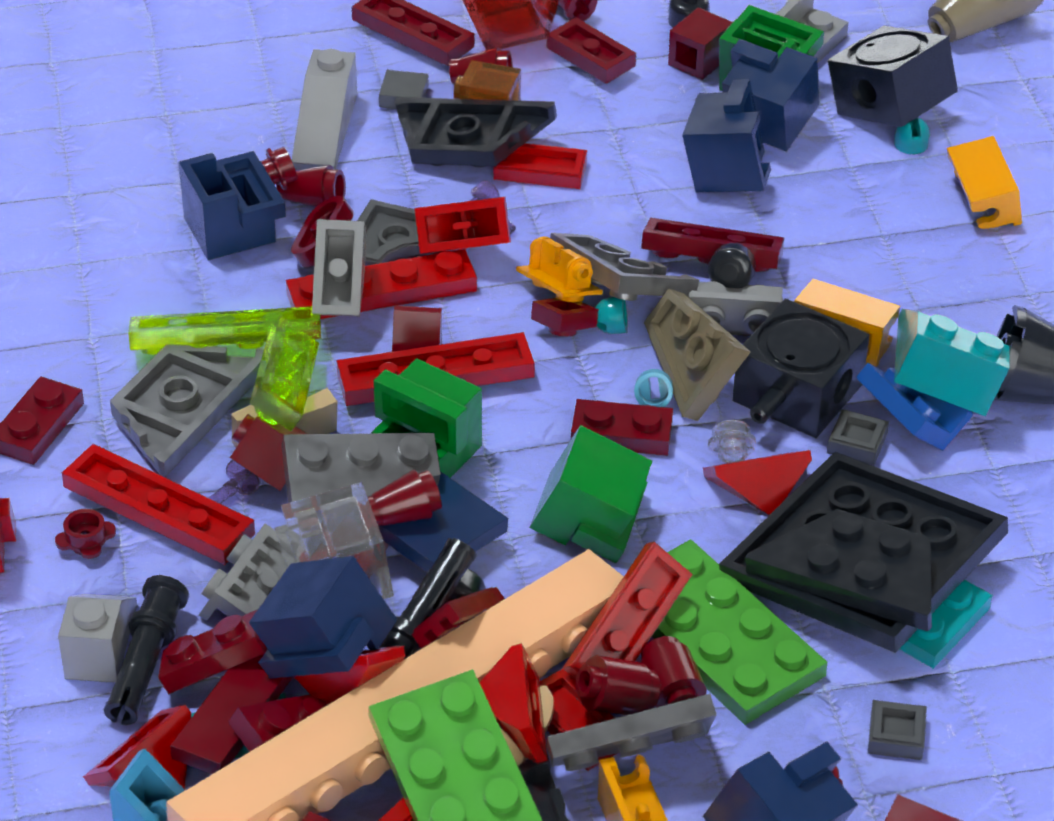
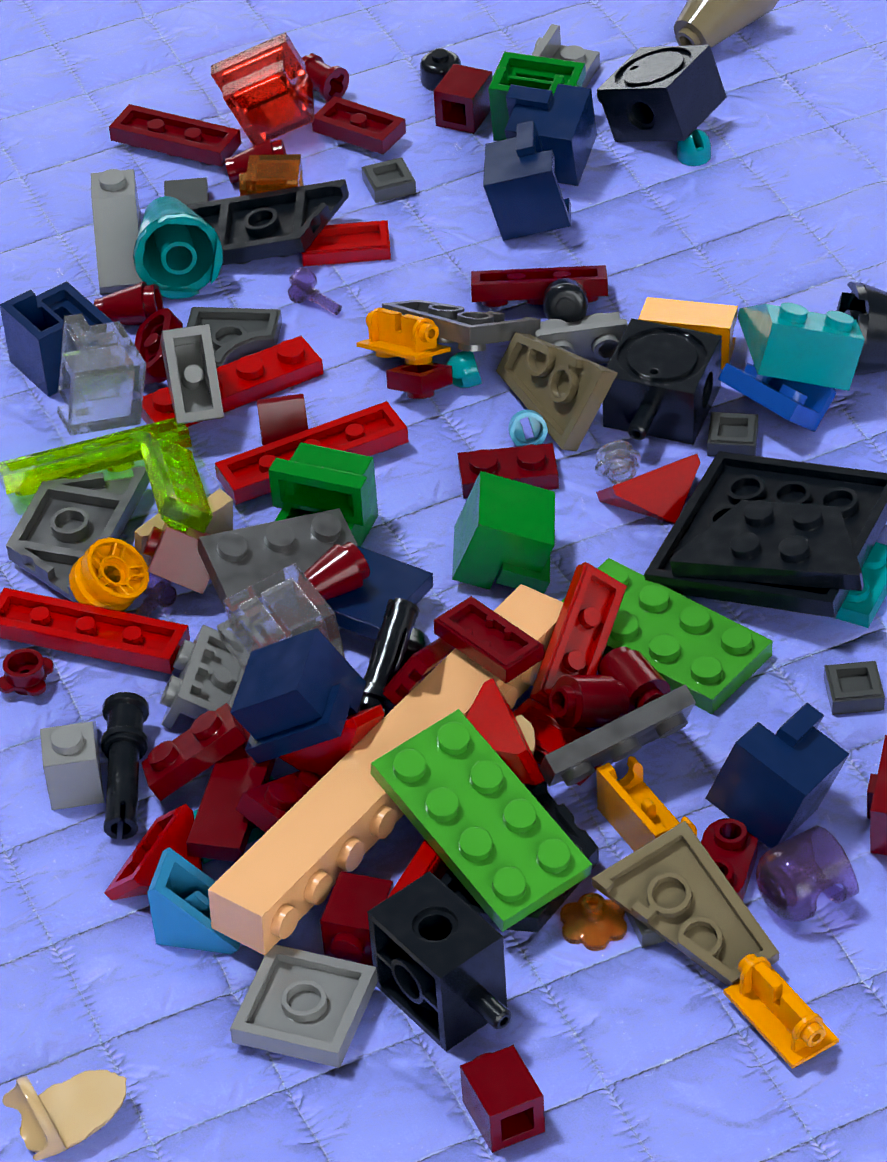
camera: 10 degrees left, 0 degrees up
dark red plate [260,146,298,190] -> none
red slope [414,197,511,254] -> none
light orange hinge [947,136,1022,229] -> none
none -> clear plate [57,313,146,436]
none -> light orange wheel [69,537,149,612]
none -> teal cone [133,196,223,299]
none -> dark grey tile [361,158,416,203]
none -> dark red plate [434,596,544,683]

